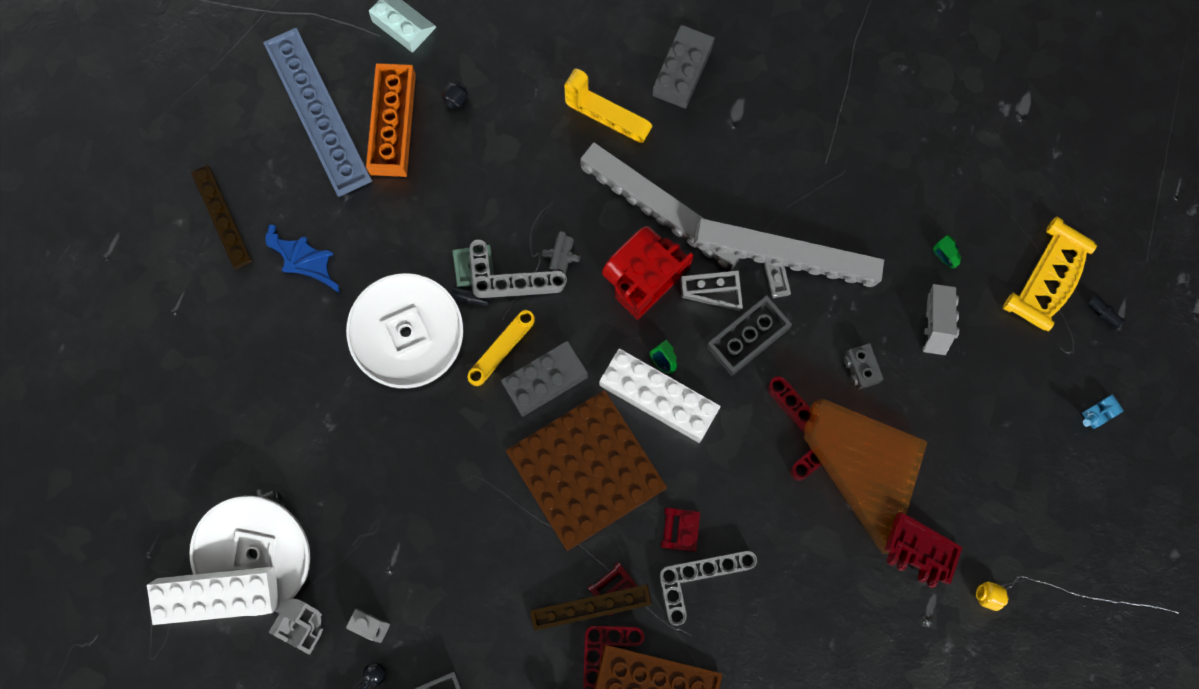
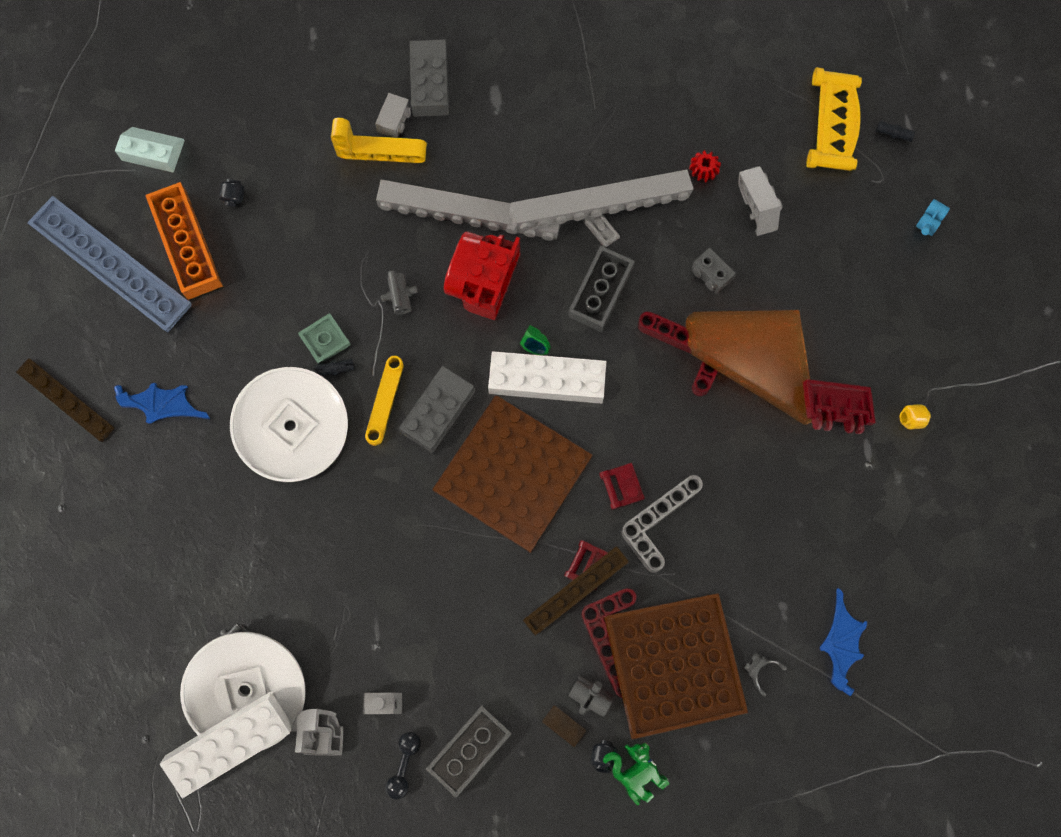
camera: 25 degrees left, 0 degrees up
light grey beam [469,240,567,298] -> none
light grey wedge [680,271,743,311] -> none
green rock [933,234,961,268] -> none
none -> light grey brick [375,93,412,138]
none -> red gear [689,150,721,183]

